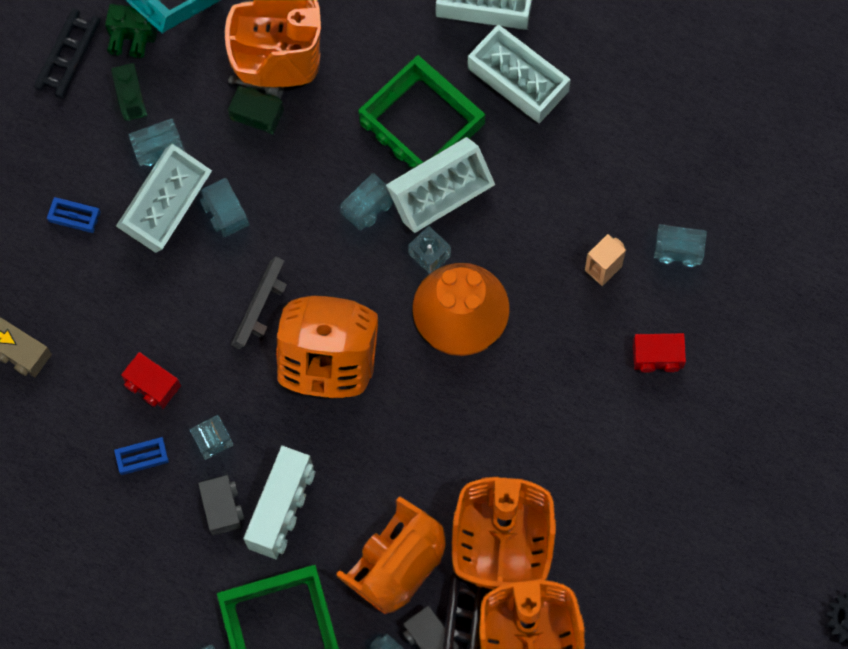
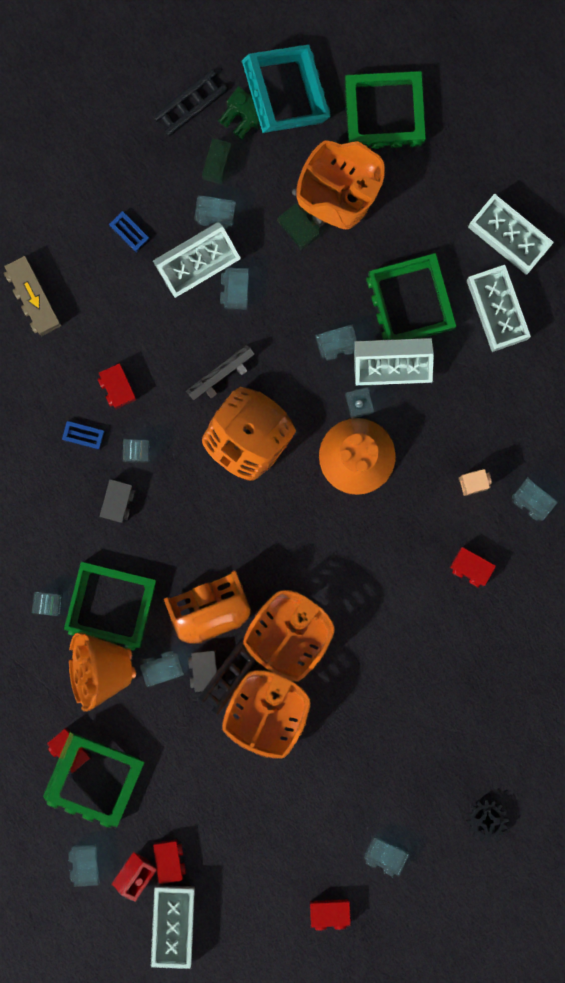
camera: 25 degrees right, 15 degrees up
light aqua brick [244,446,315,560] -> none

